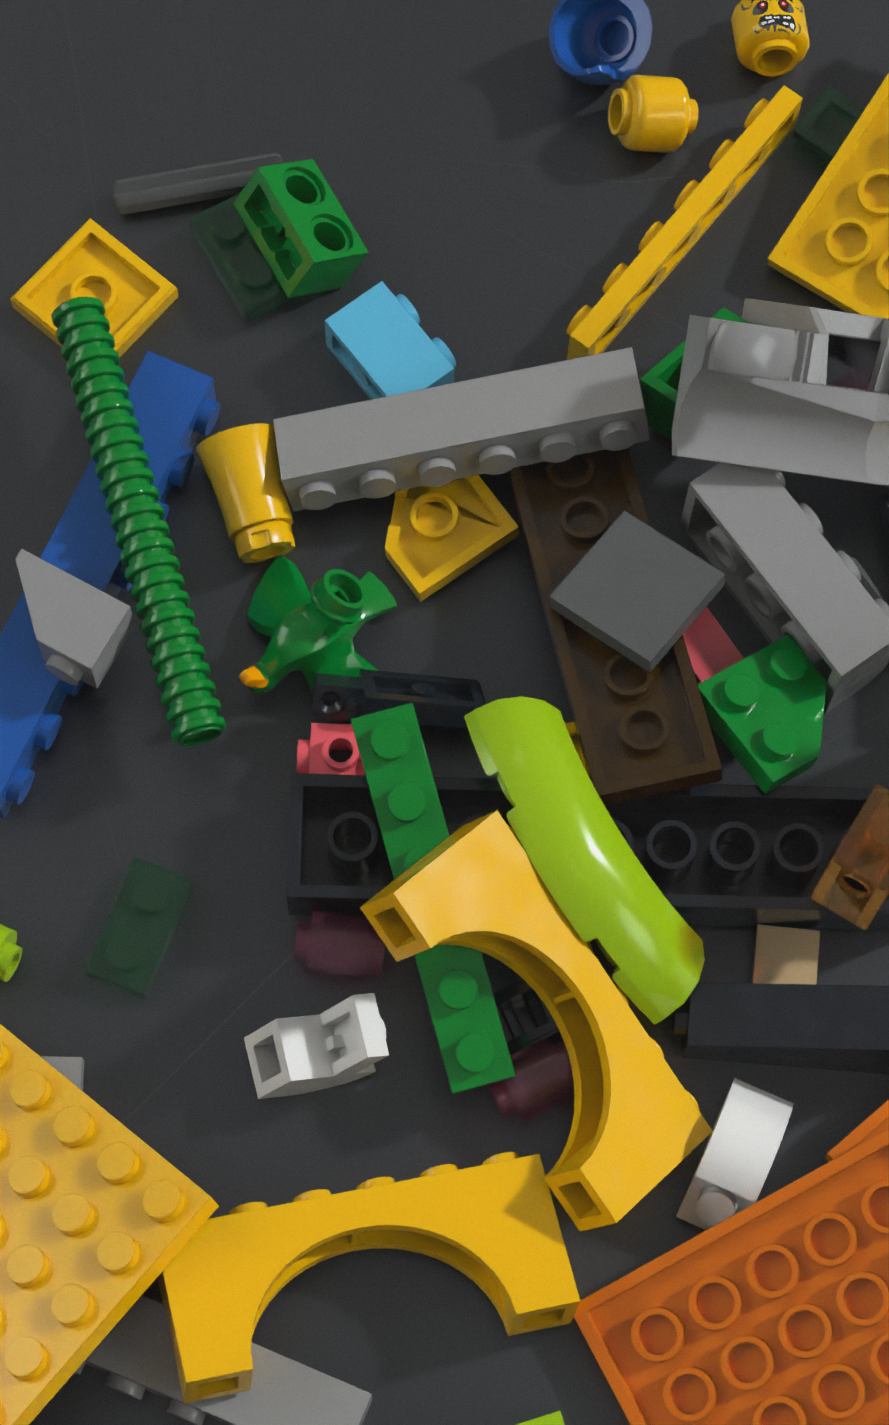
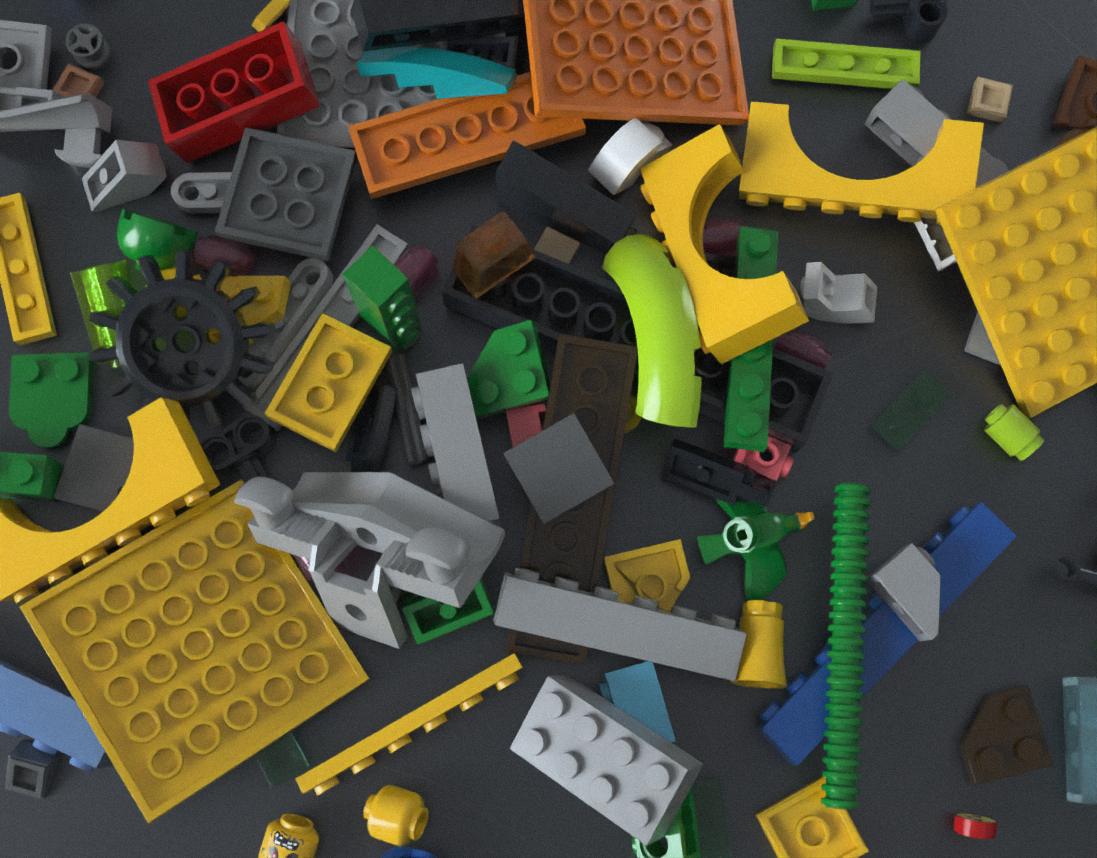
camera: 160 degrees left, 5 degrees up
none -> light grey brick [509,674,703,846]

